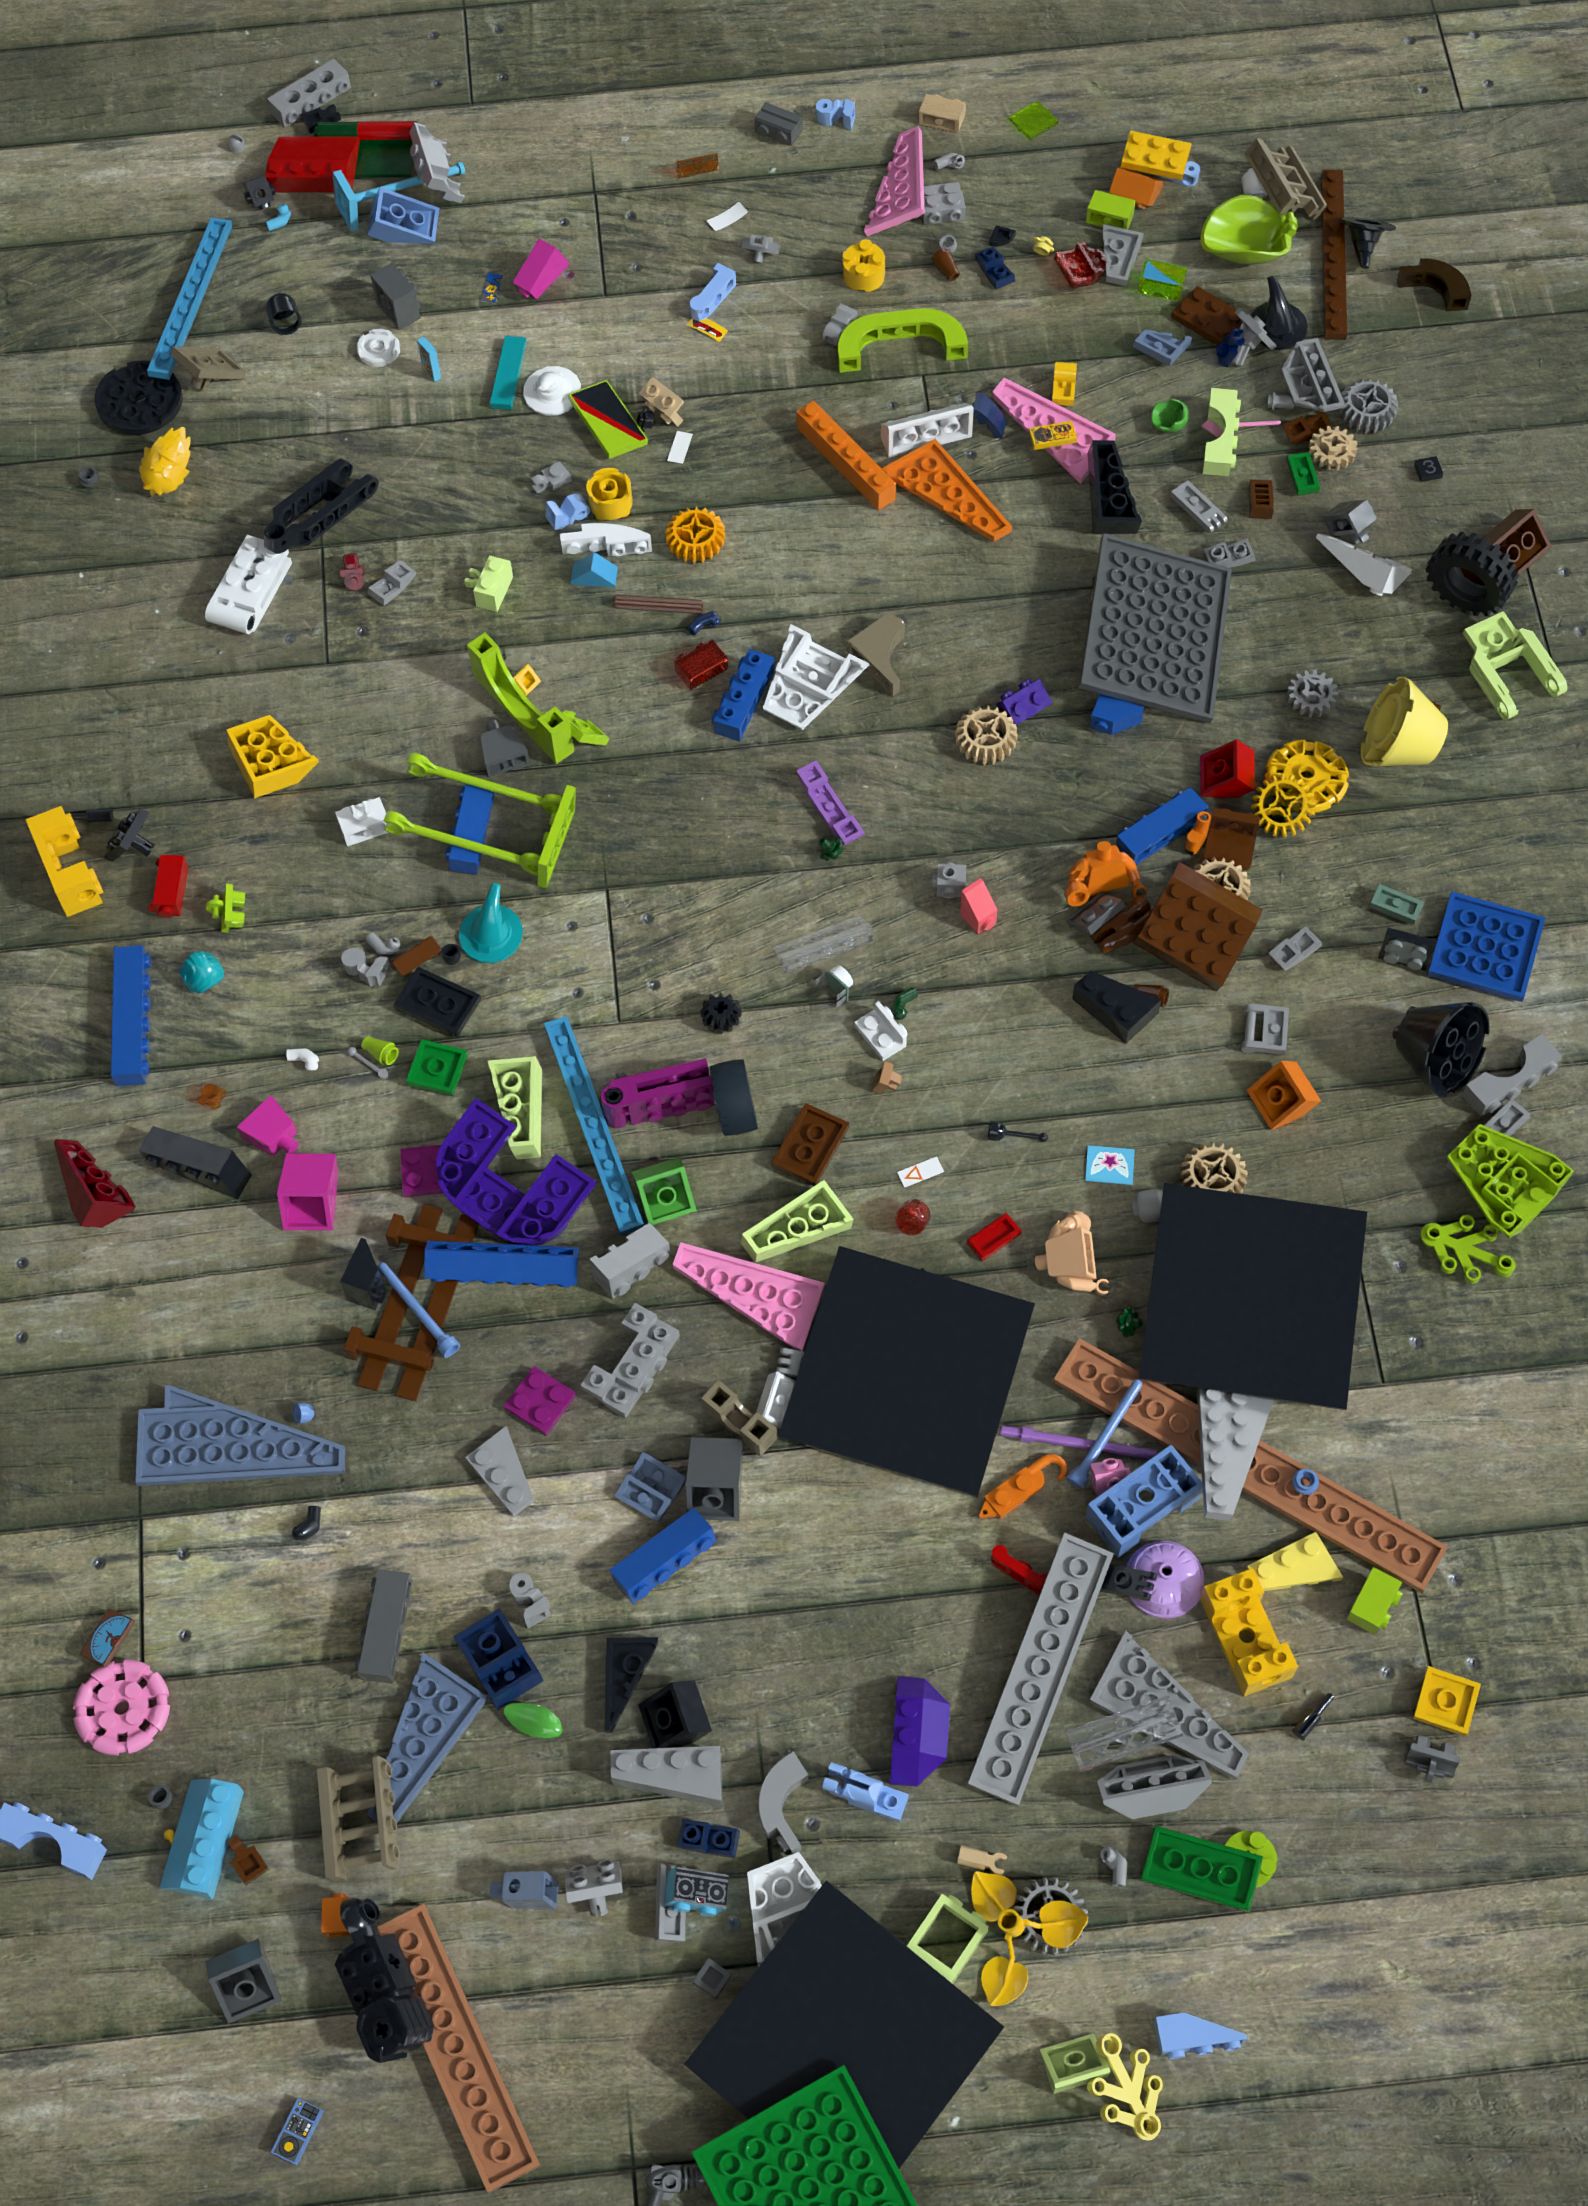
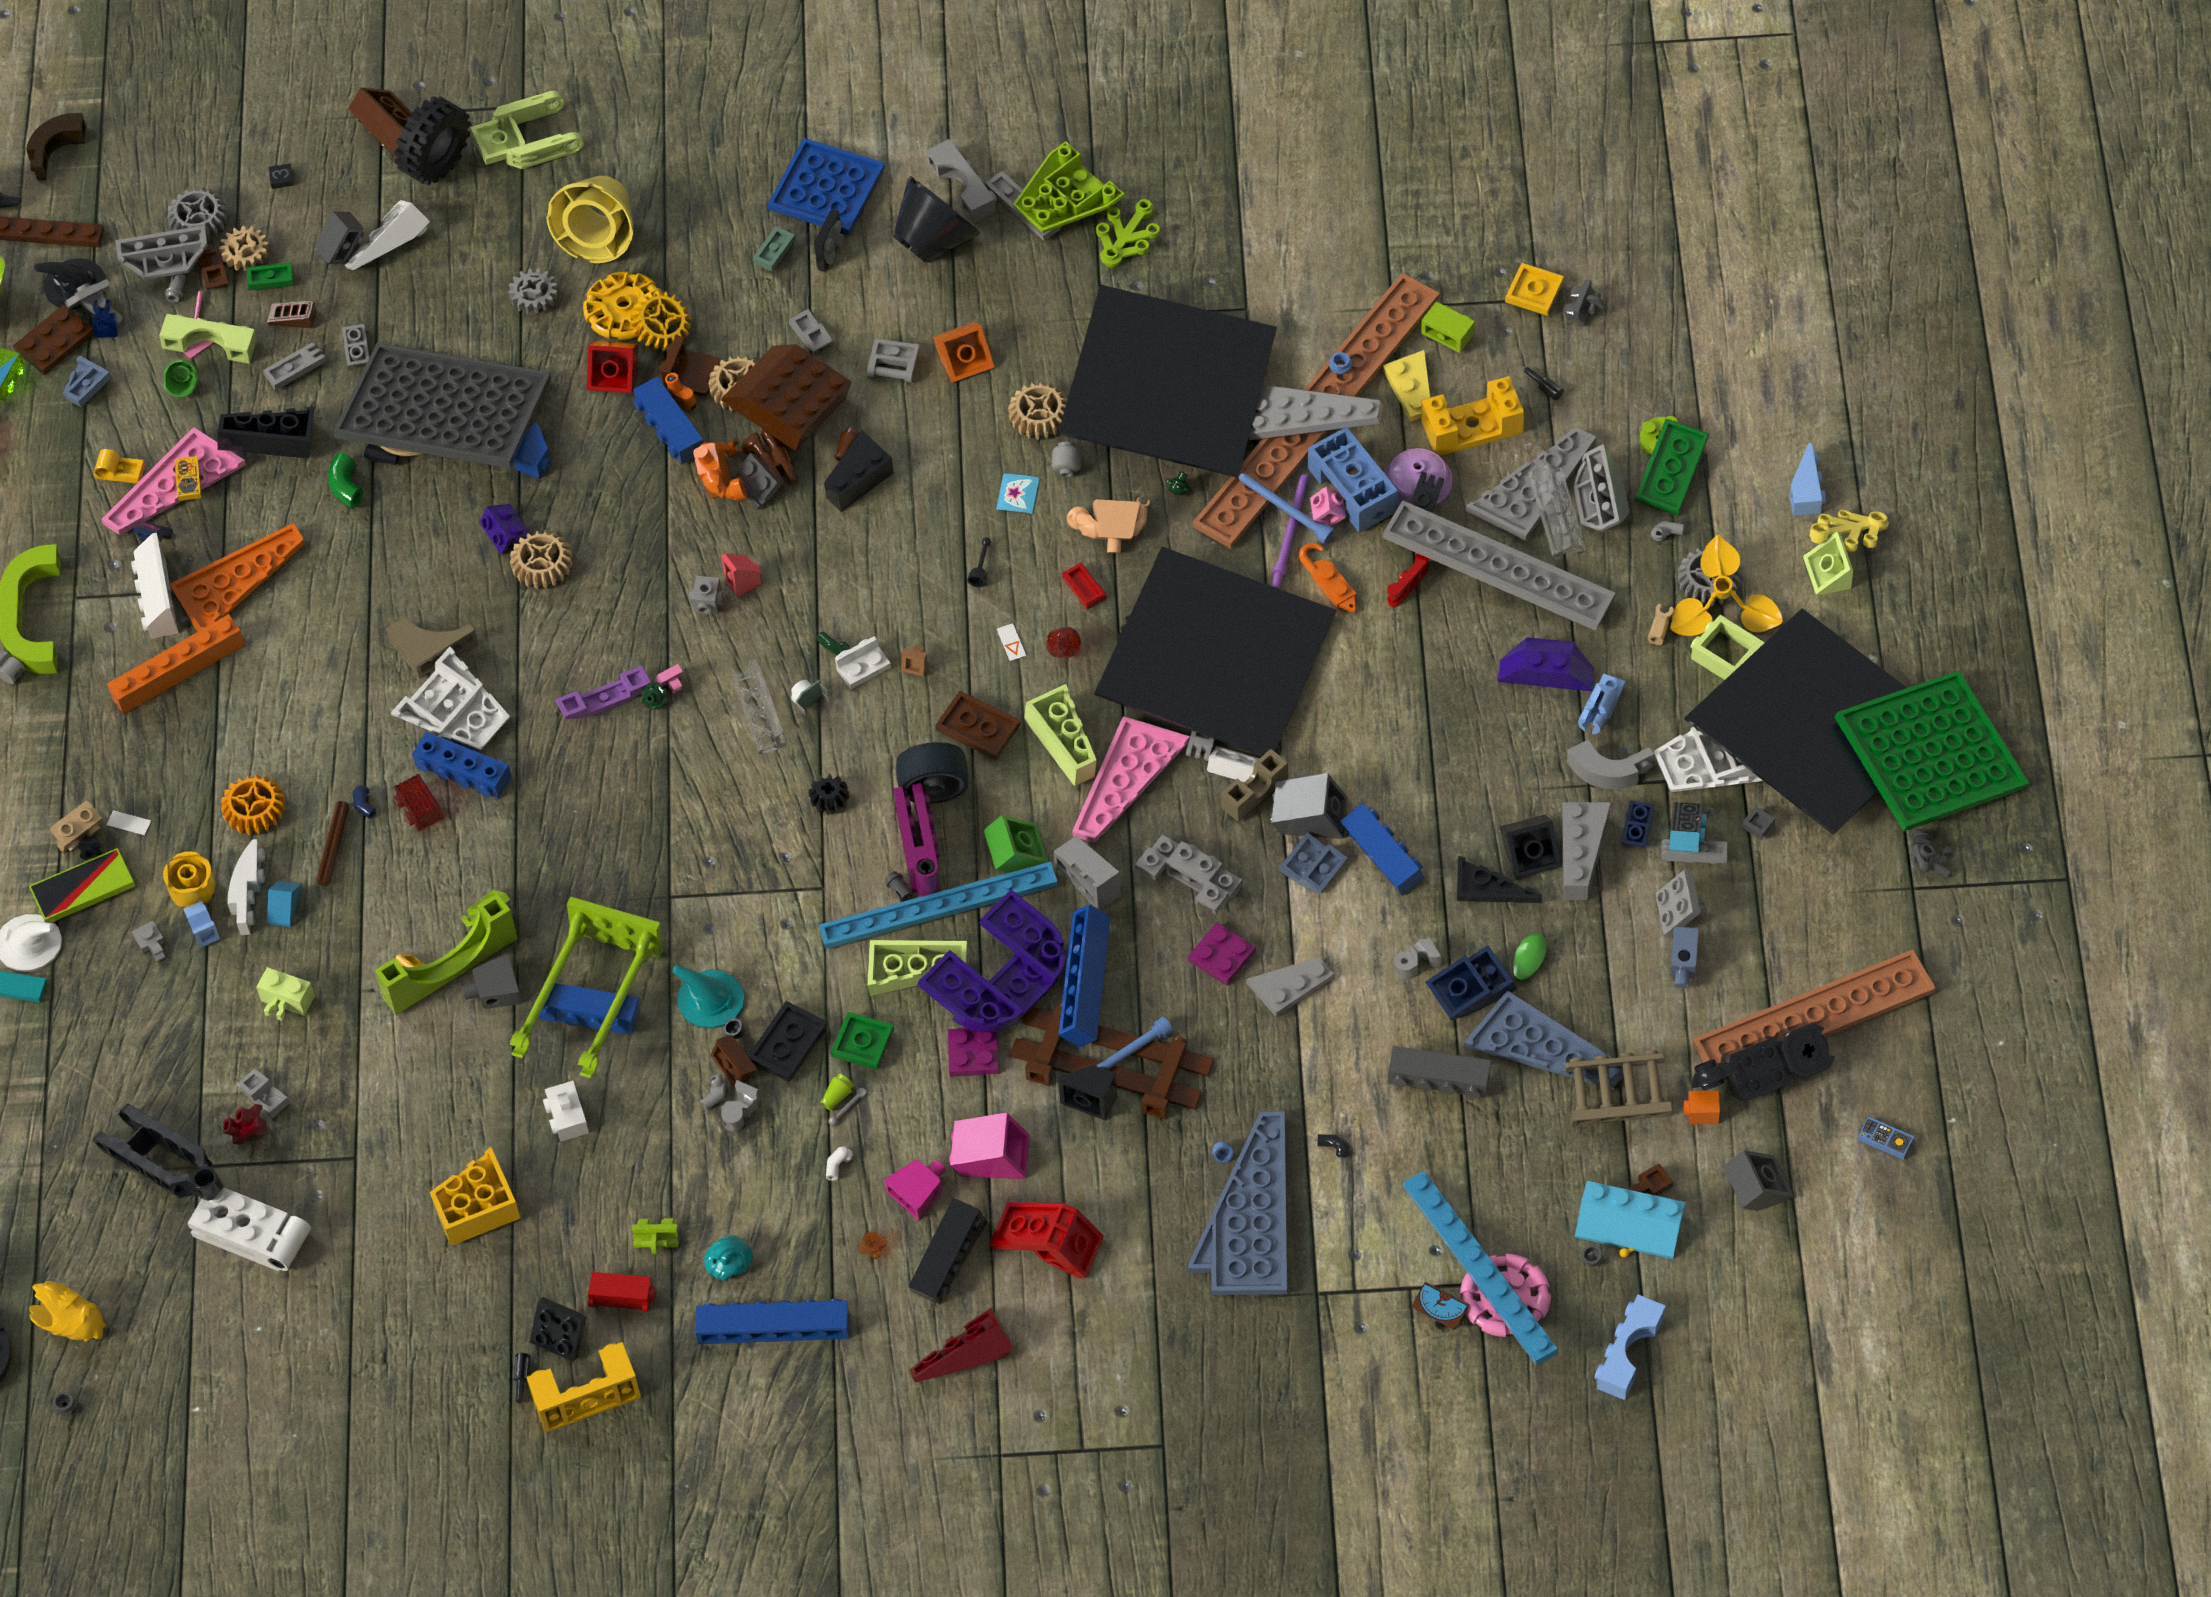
camera: 85 degrees left, 5 degrees down
none -> green cylinder [328,452,363,509]
none -> bright pink tile [656,664,683,694]
none -> red bracket [989,1202,1104,1278]
none -> dark azure plate [1403,1171,1558,1366]

